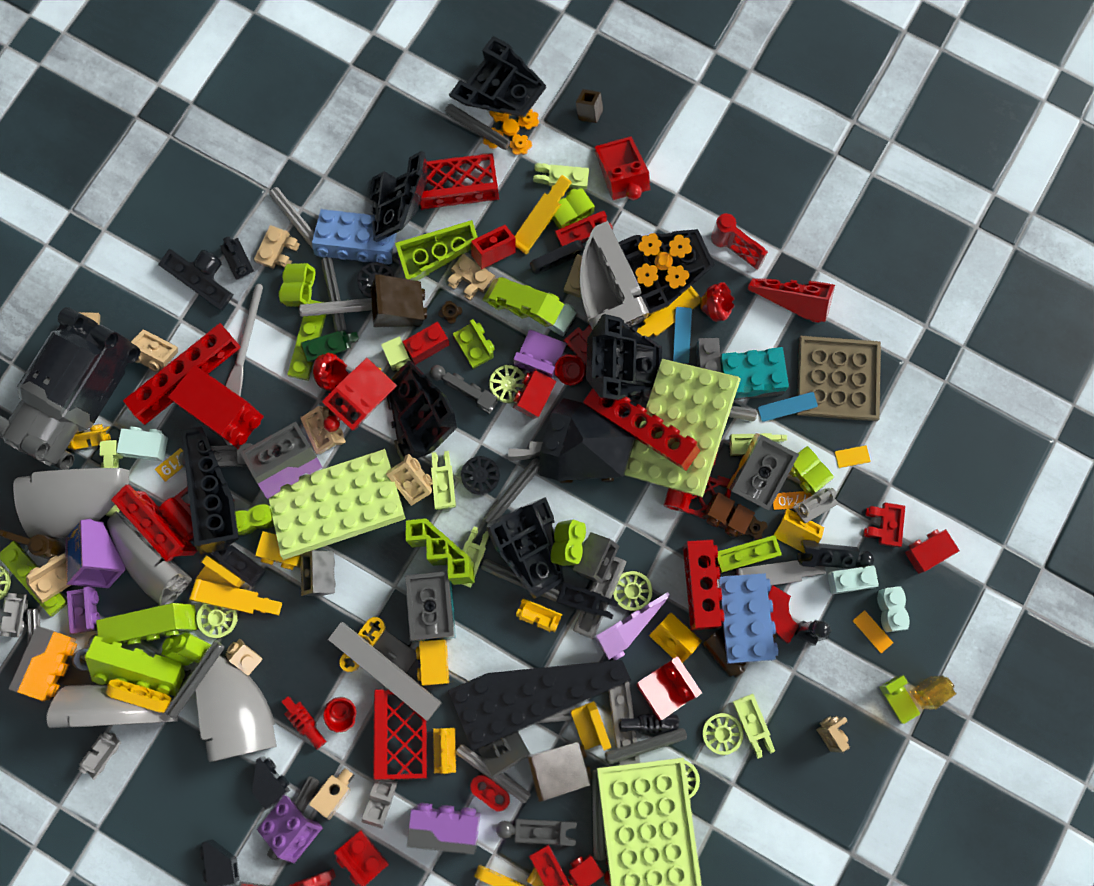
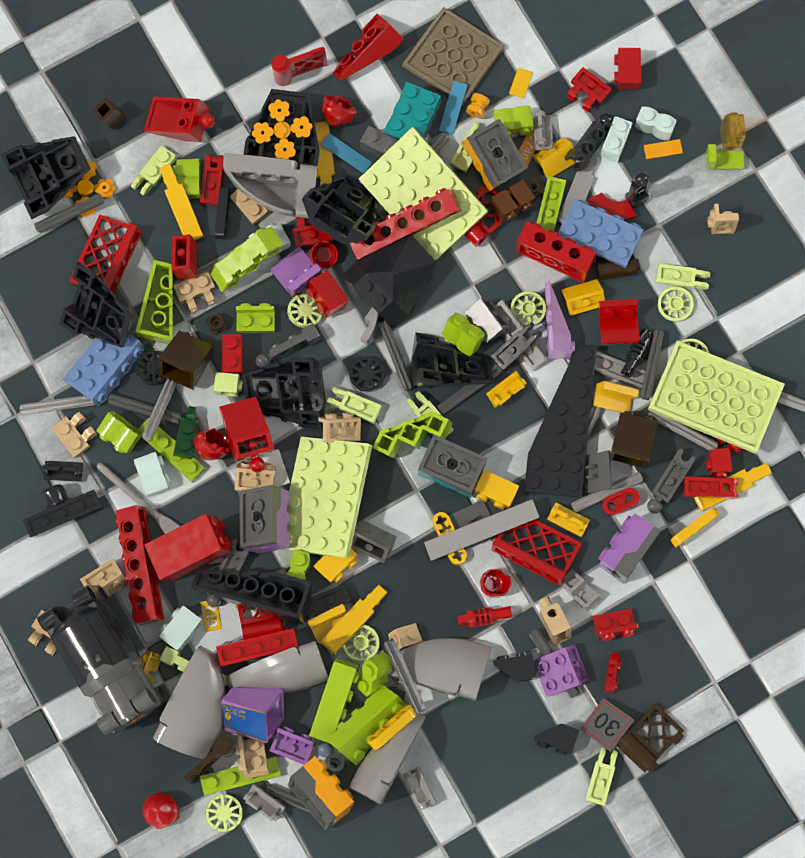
camera: 55 degrees left, 0 degrees up
none -> light aqua brick [134,452,171,497]
none -> white sticker [260,449,290,487]
none -> light orange wheel [466,93,490,119]

